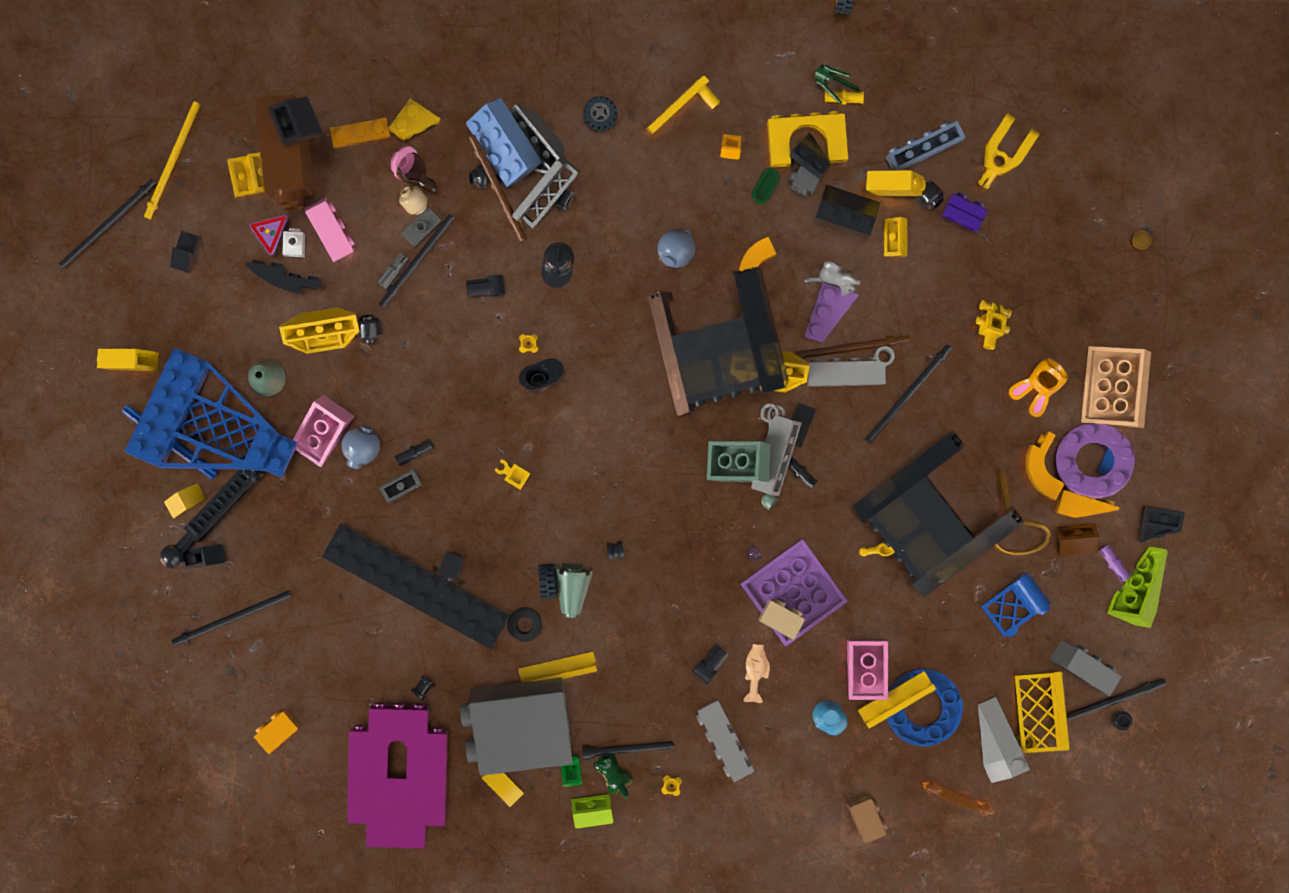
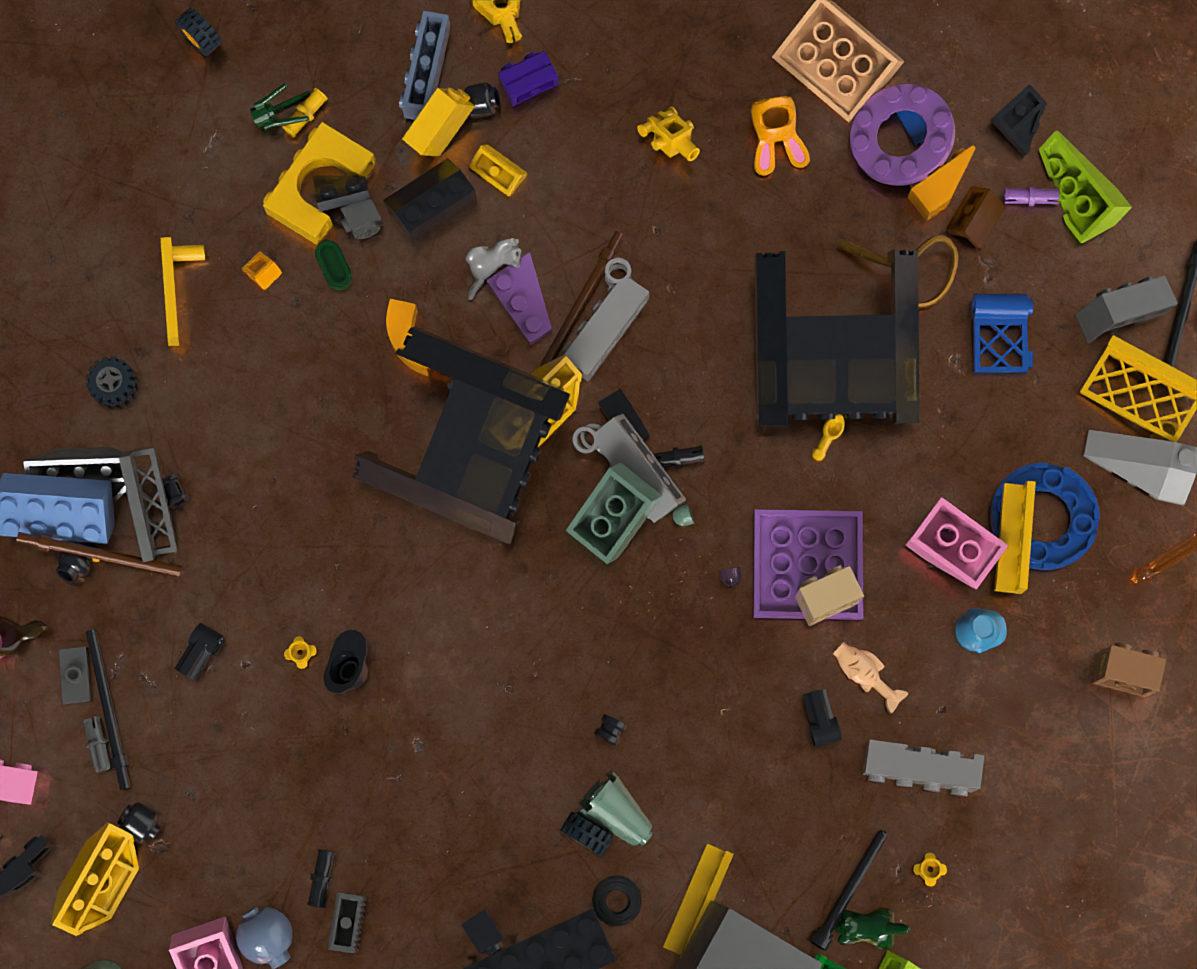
camera: 50 degrees left, 10 degrees down
tan head [399,186,428,214] -> none
yellow plate [495,460,531,490] -> none
black piece [541,242,574,288] -> none
sand blue brick [657,228,696,268] -> none
black bar [865,344,953,444] -> none
light orange arch [1025,431,1065,501] -> none

